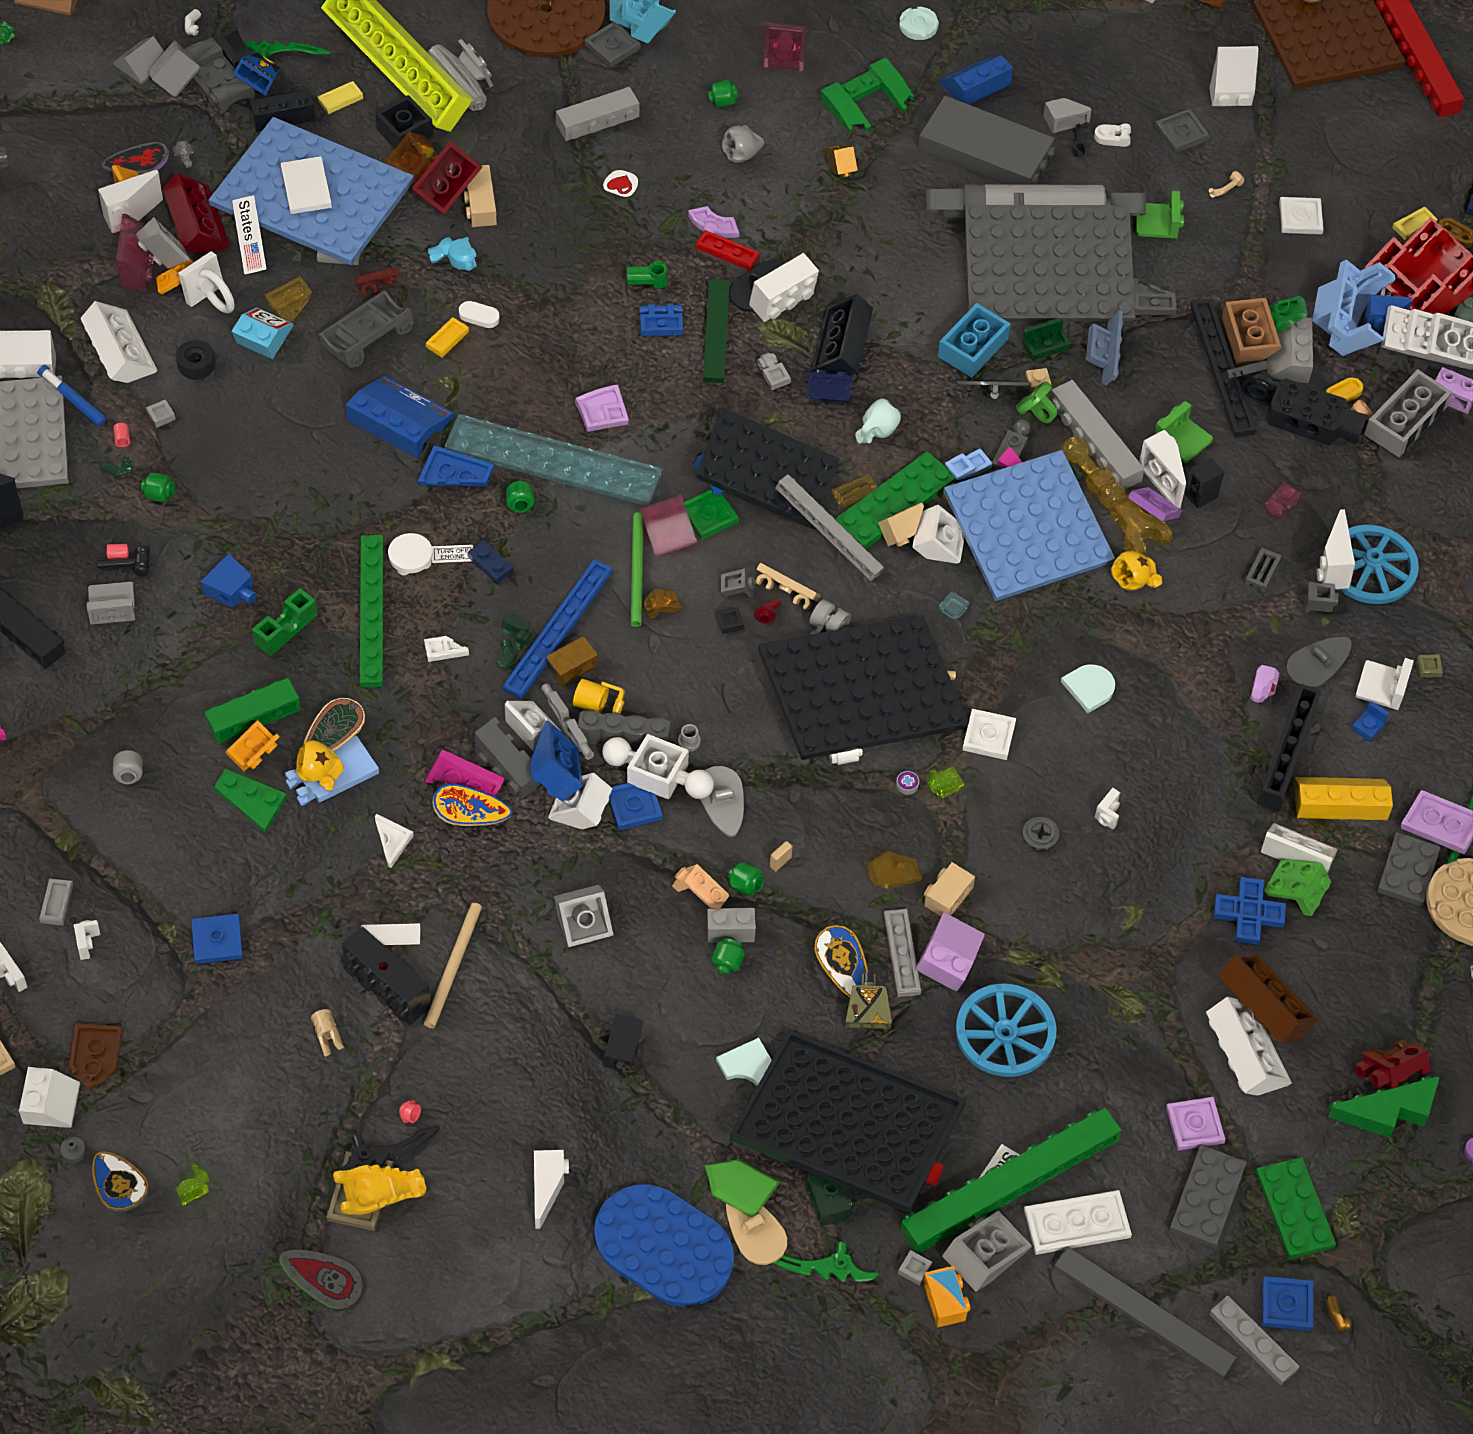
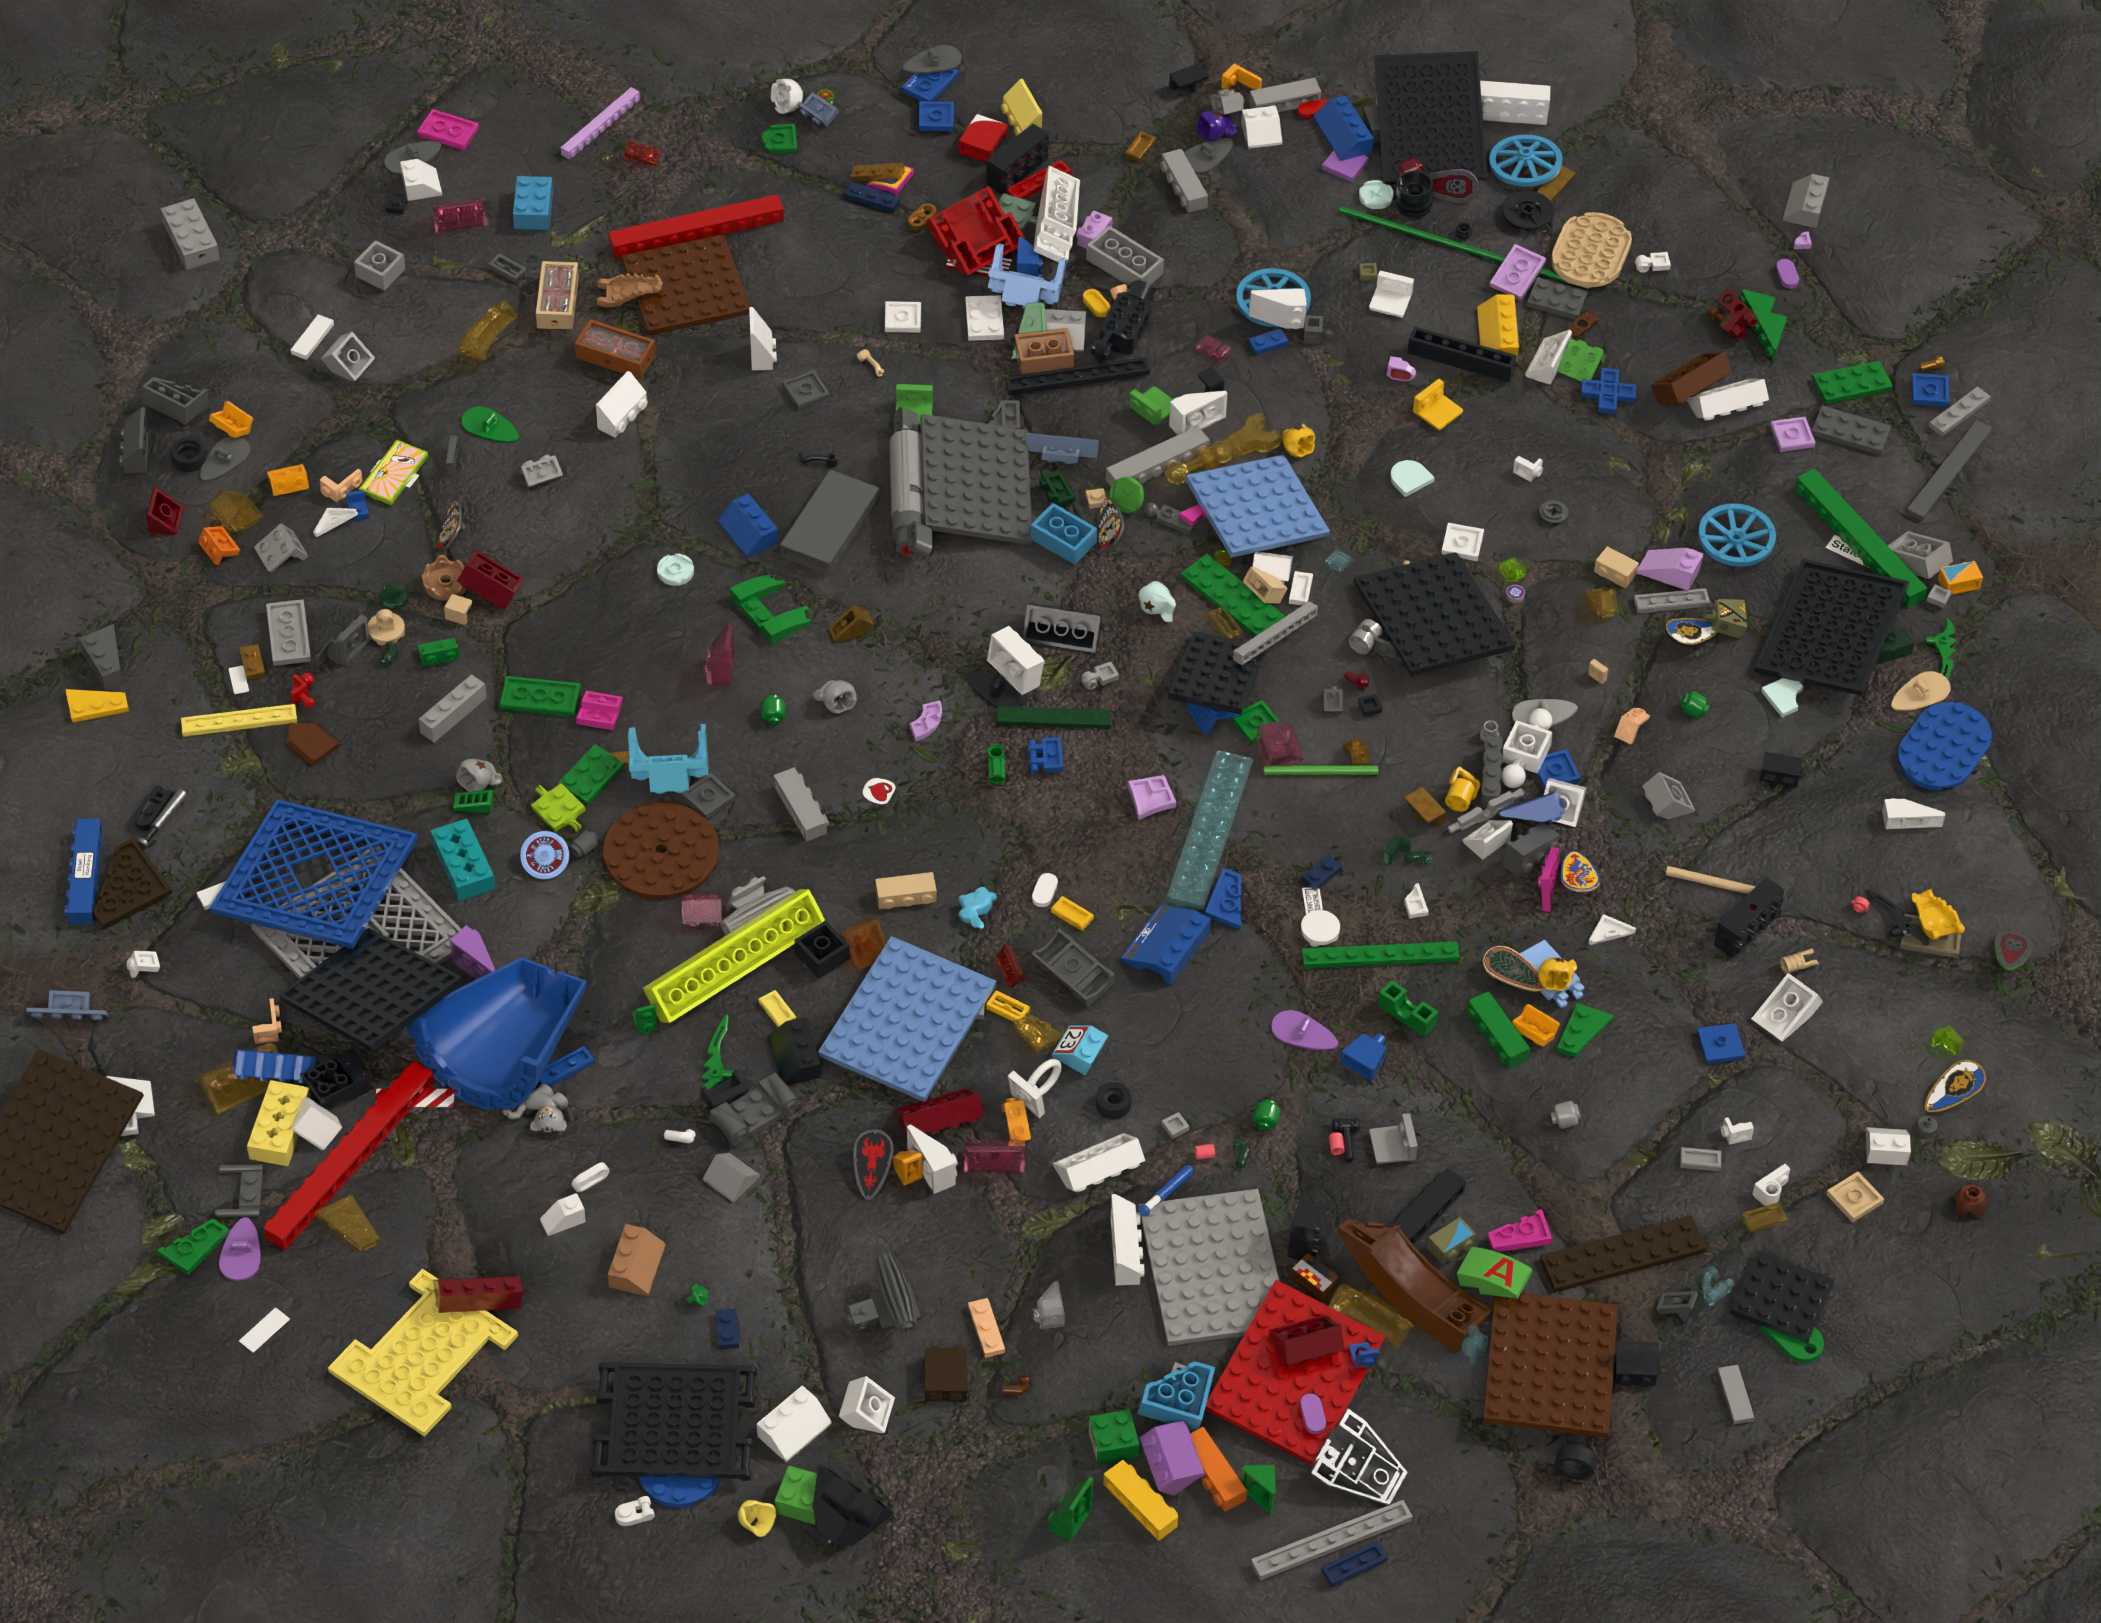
camera: 90 degrees left, 5 degrees down
reddish brown tile [68,1024,123,1091] -> none
light grey slope [136,217,190,269] -> none
light grey slope [148,41,202,97] -> none
clear plate [173,141,193,167] -> none
white sticker [232,195,266,274] -> none
blue torso [233,53,280,96] -> none
white tile [281,156,332,214] -> none
white sticker [361,923,420,945] -> none
dark red slope [412,141,483,215] -> none
blue tile [502,559,613,700] -> none
green head [506,481,535,513] -> none
red tile [696,230,760,271] -> none
bright green tile [705,1159,780,1217] -> none
light grey brick [707,908,756,943] -> none
green head [728,862,764,896] -> none
tan plate [756,563,821,610] -> none
clear blue bracket [807,370,852,402] -> none
light blue slope [945,449,992,480] -> none
white tile [1024,1190,1132,1255] -> none
light grey slope [1043,98,1092,133] -> none
white plate [1094,124,1131,147] -> none
medium lavender tile [1128,487,1183,522] -> none
dark grey tile [1227,361,1268,378] -> none
dark grey tile [1244,547,1282,592] -> none
dark grey shield [1286,637,1352,688] -> none
blue bracket [1351,701,1389,742] -> none
light yellow tile [1392,207,1438,241] -> none
none -> clear pink slope [682,893,722,927]
none -> white plate [965,295,1004,341]
none -> yellow tile [986,990,1030,1025]
none -> blue plate [1248,329,1288,355]
none -> medium lavender shield [1271,1010,1338,1050]
none -> white tile [1289,571,1313,606]
none -> yellow bracket [1413,379,1463,431]
none -> reddish brown piece [1567,311,1598,341]
none -> white slope [1751,973,1823,1042]

